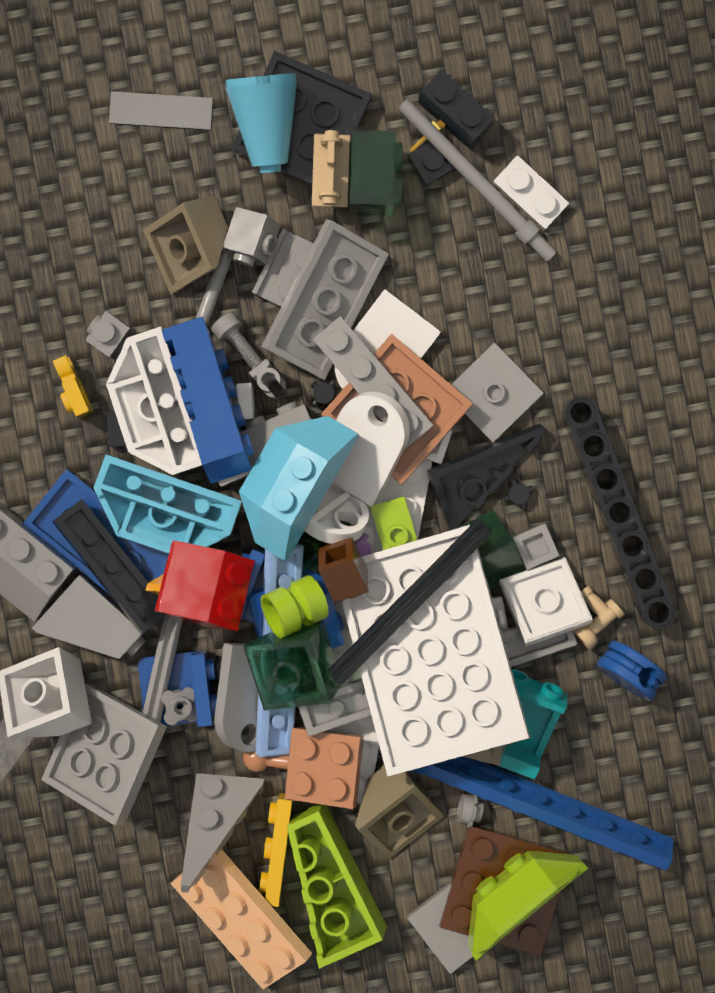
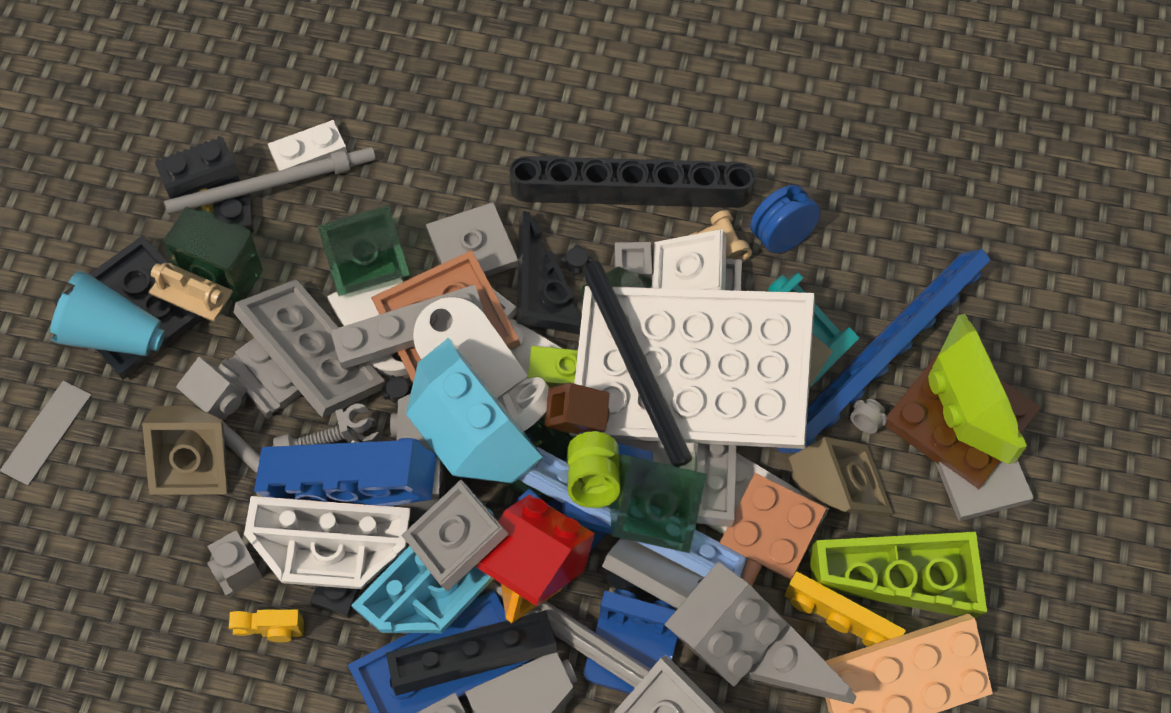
camera: 65 degrees left, 25 degrees down
light grey plate [161,687,197,725] -> none
none -> clear green slope [317,205,410,297]
none -> light grey plate [401,480,508,591]
none -> light grey brick [664,561,787,687]

